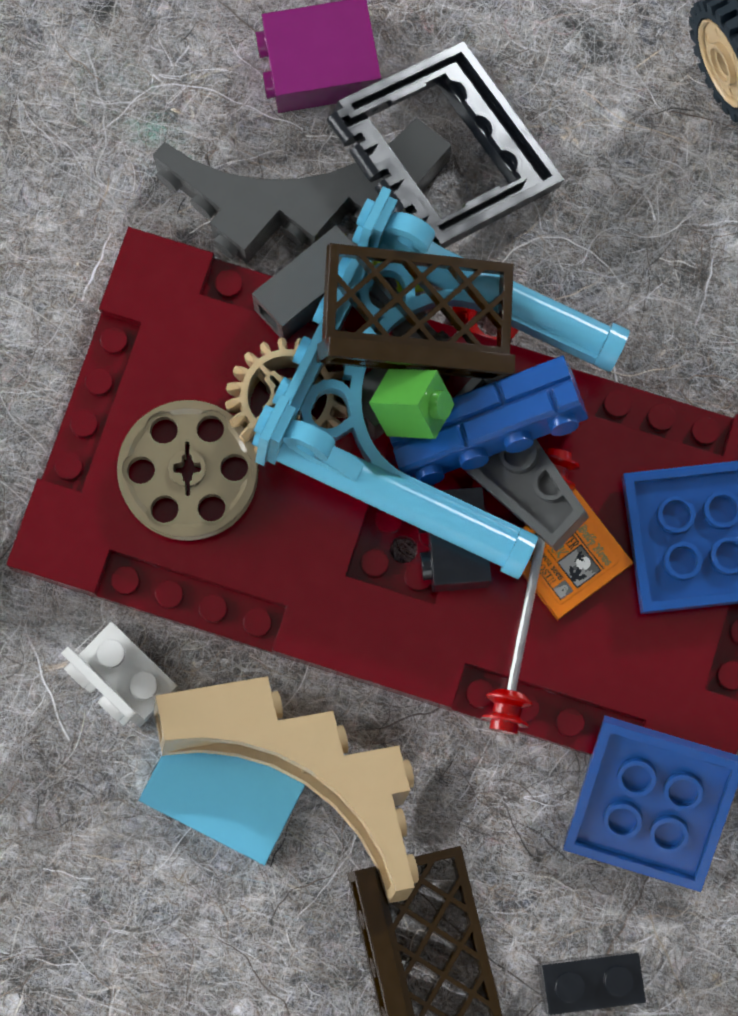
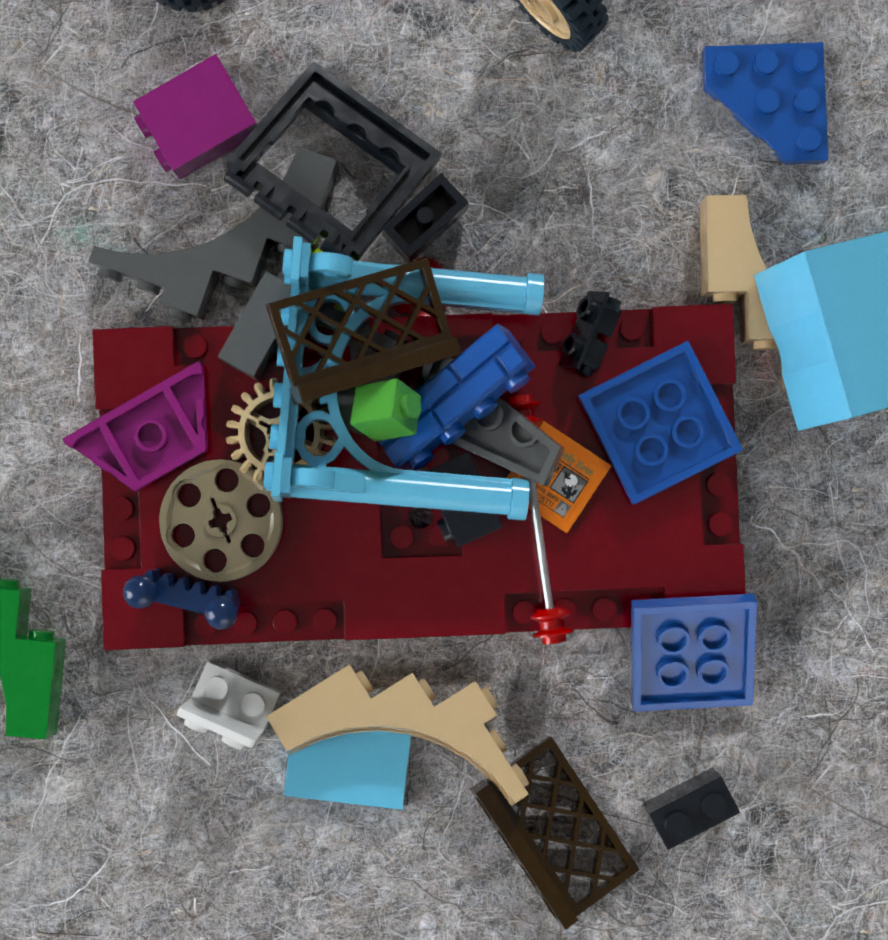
camera: 15 degrees left, 10 degrees up
none -> magenta wing [62,361,208,491]
none -> dark blue gear [123,568,241,629]
none -> black brick [382,173,469,263]
none -> black hinge [558,291,622,377]

